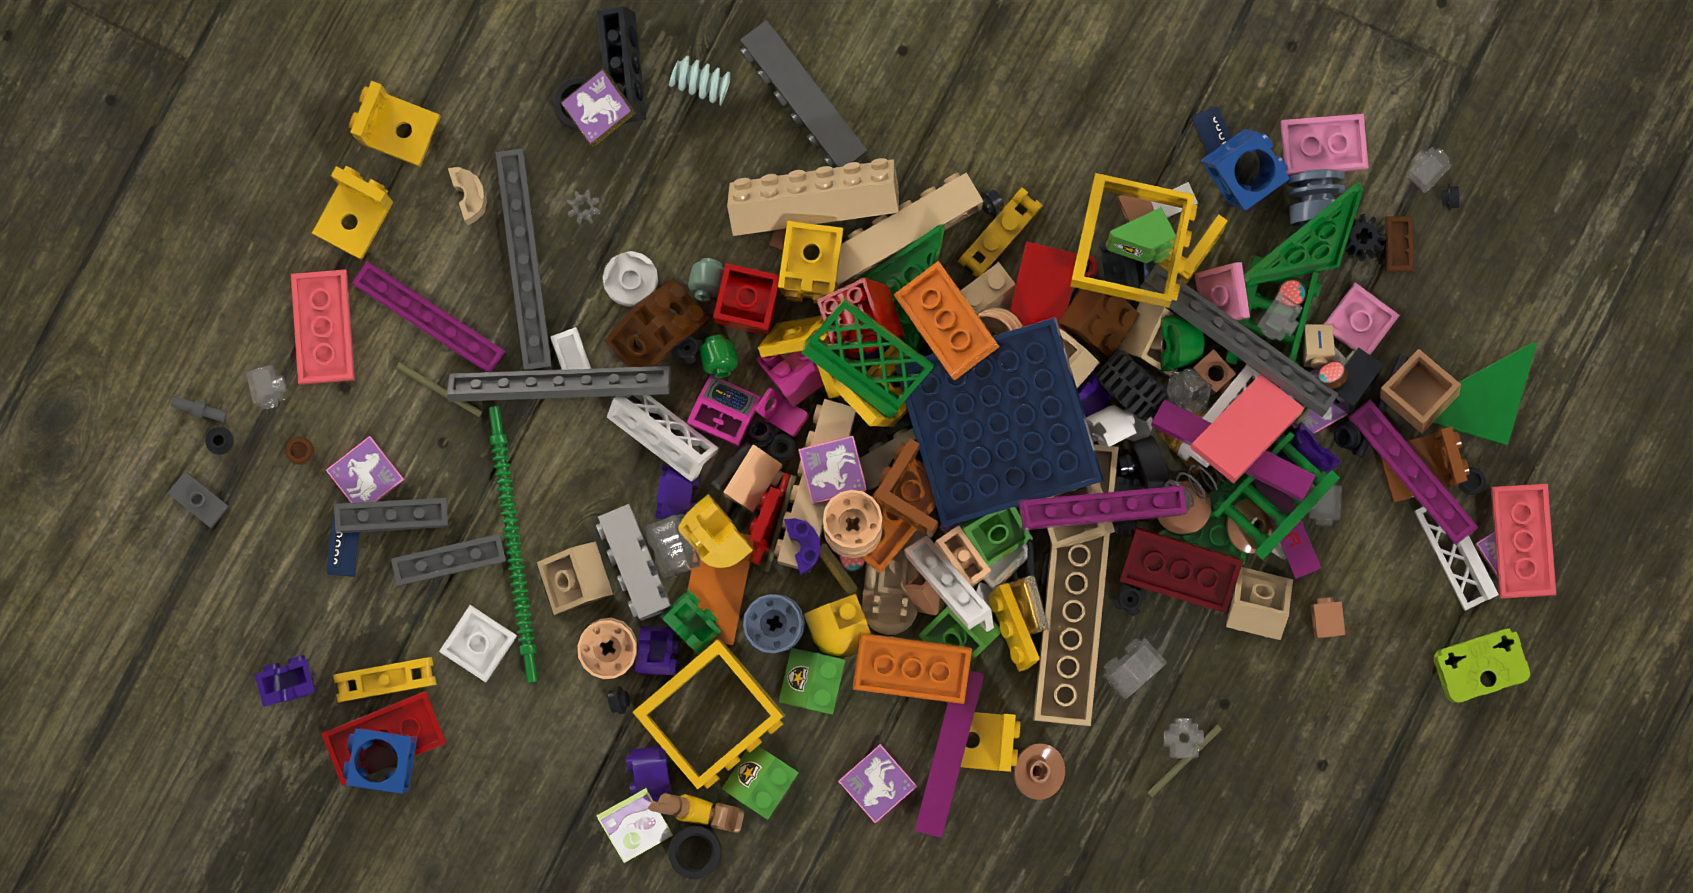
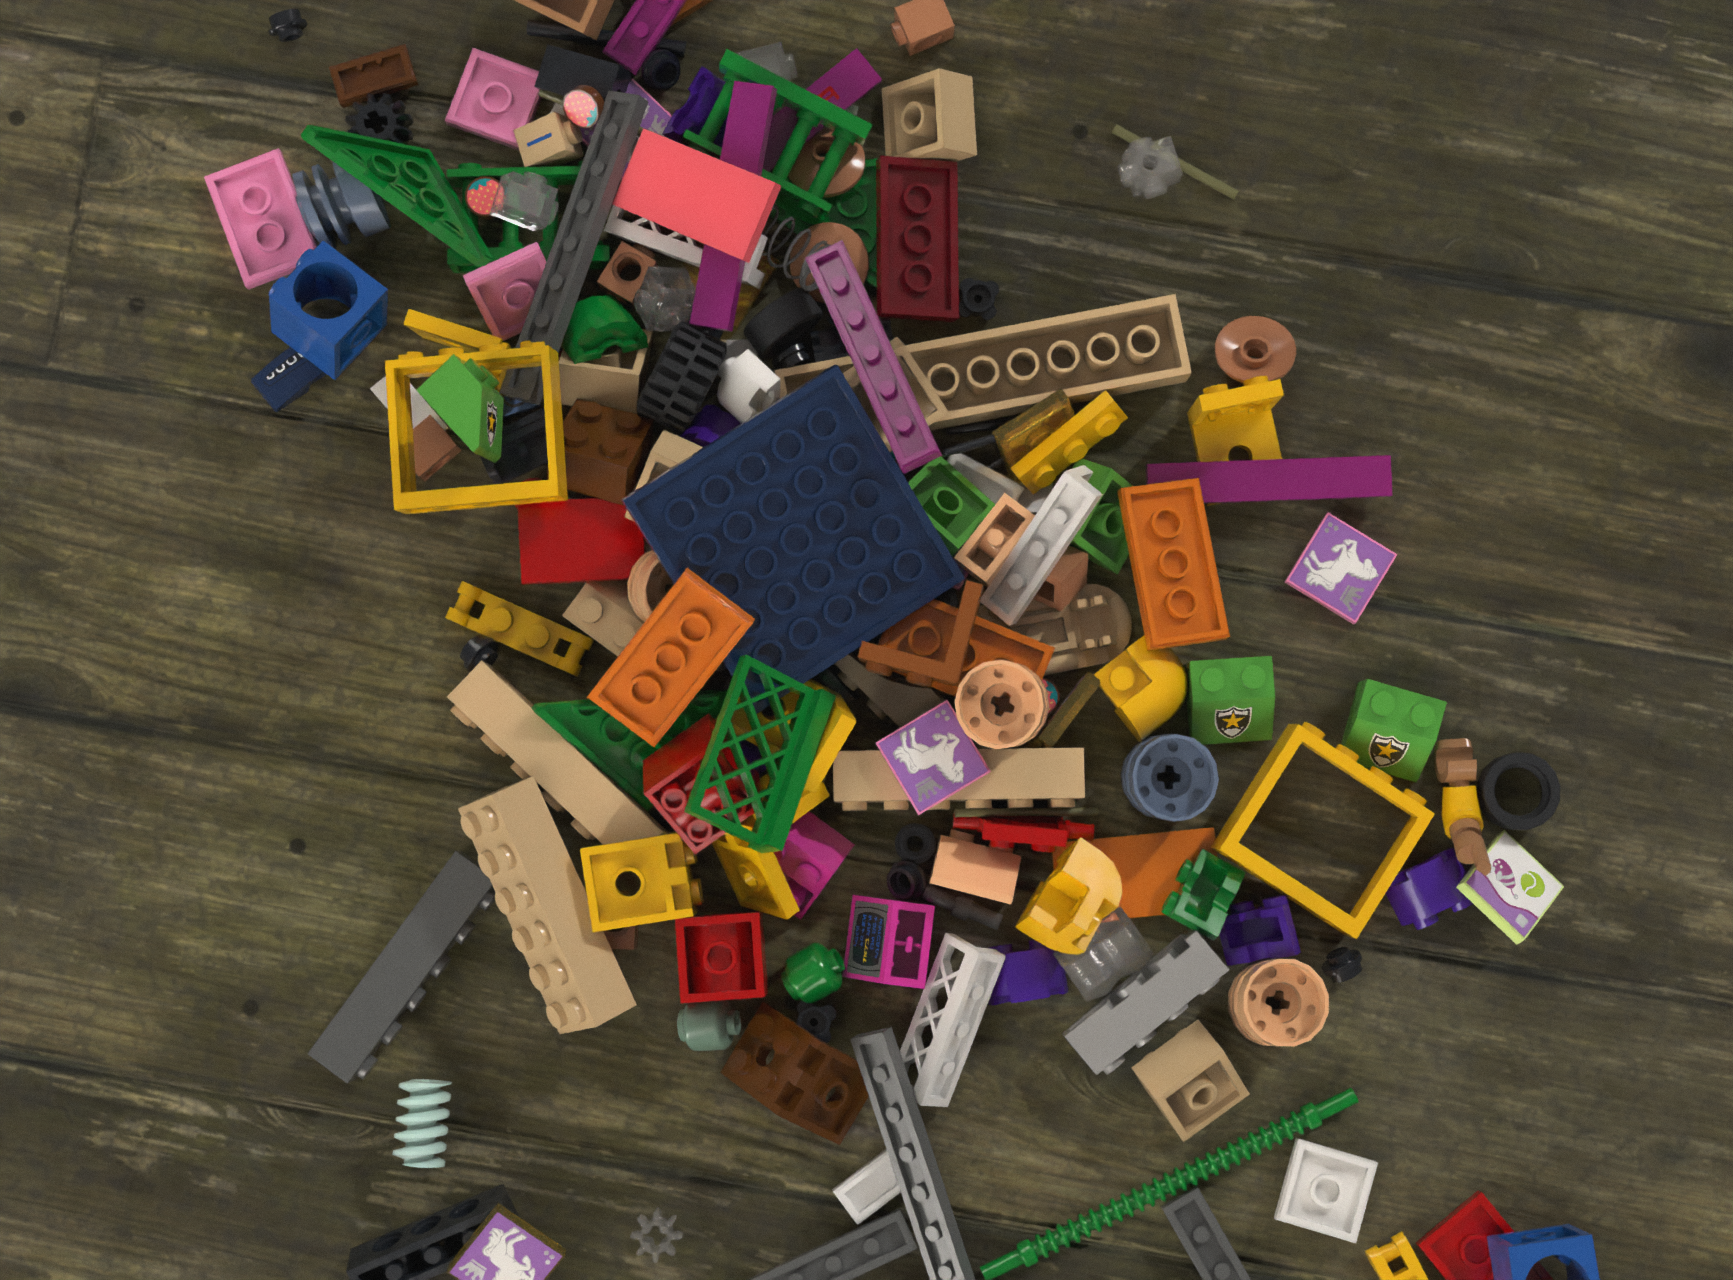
camera: 105 degrees left, 0 degrees up
white tile [603,251,658,307] -> none
dark pink bracket [755,388,809,437] -> none
dark purple cylinder [784,518,821,575] -> none
clear brick [1102,638,1167,701] -> none
clear brick [1405,147,1452,193] -> none

